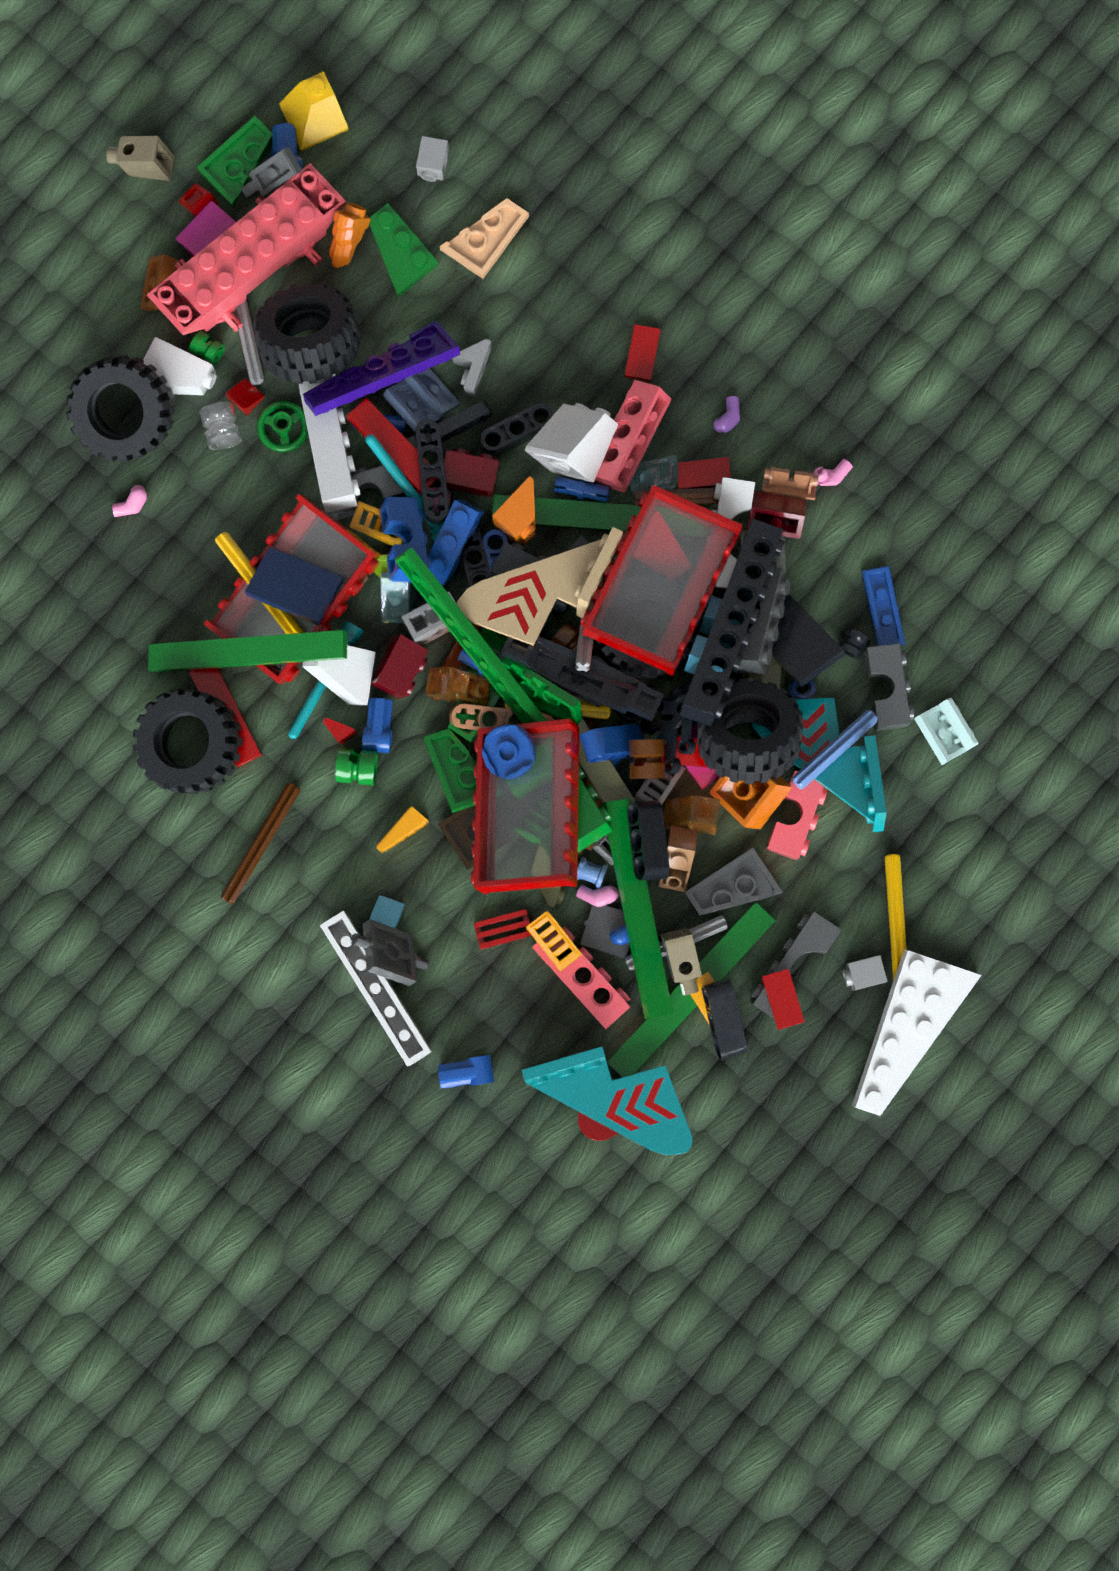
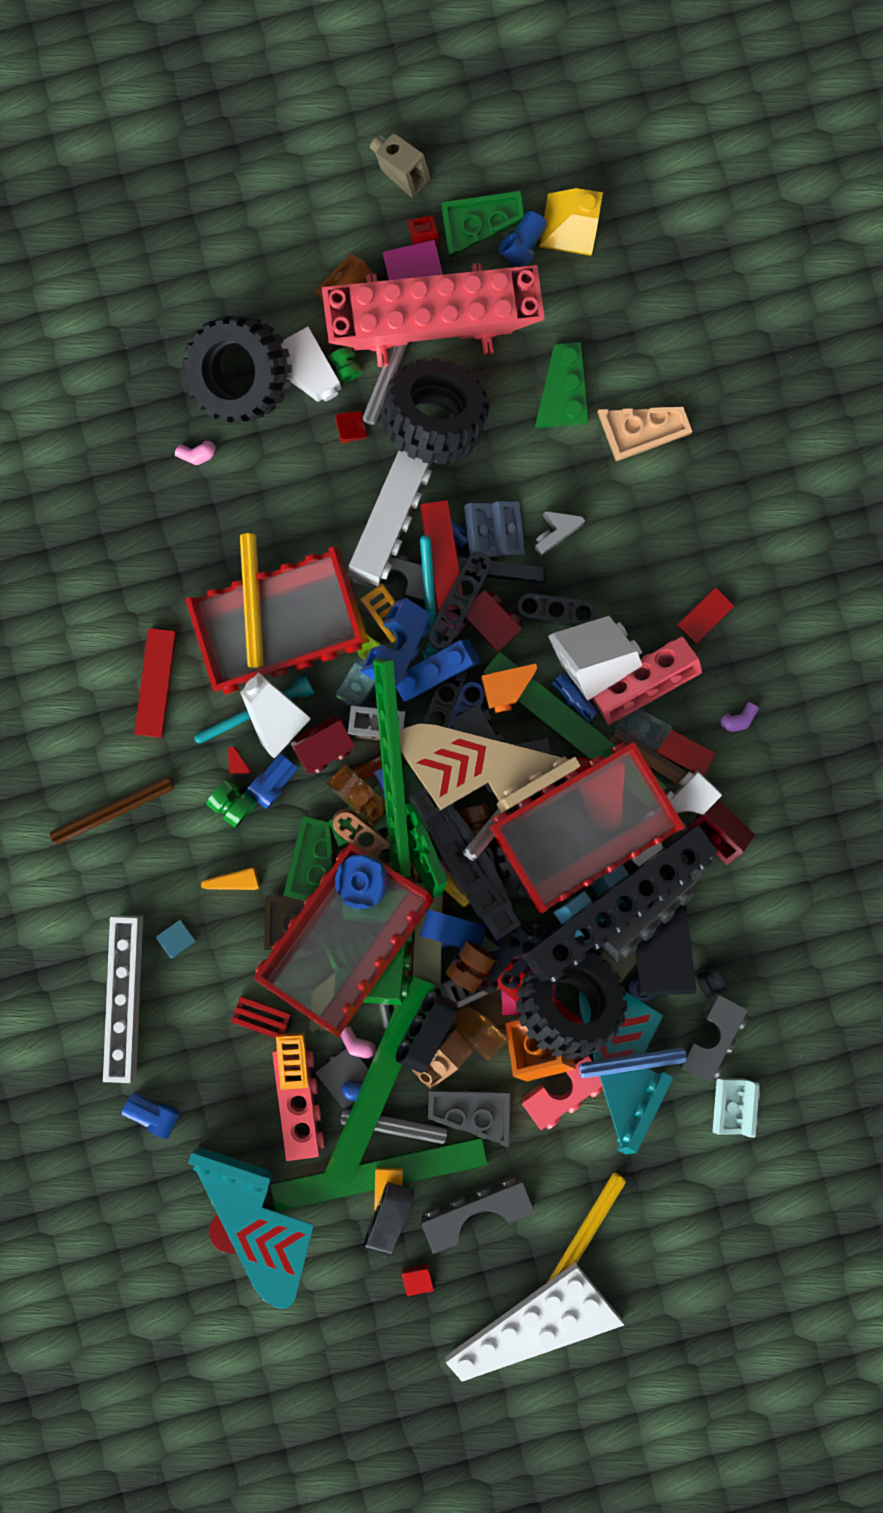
camera: 35 degrees right, 5 degrees up
black tyre [132,689,243,794] -> none
green tile [148,630,347,672] -> none
clear wheel [199,402,242,450] -> none
dark grey hinge [241,147,302,198] -> none
dark blue tile [245,547,343,626] -> none
green piece [257,401,309,453] -> none
dark purple wing [303,321,460,416] -> none
orange rock [329,202,371,268] -> none
dark grey plate [351,919,430,986] -> none
light grey brick [416,136,449,181] -> none
medium blue bush [577,857,608,889] -> none
torso [660,928,702,995] -> none
nougat hinge [762,466,819,500] -> none
red tile [762,969,805,1030] -> none
bright pink arm [814,459,853,486] -> none
light grey brick [843,955,887,991] -> none
blue tile [861,566,905,646] -> none
none -> red slope [402,1263,434,1296]

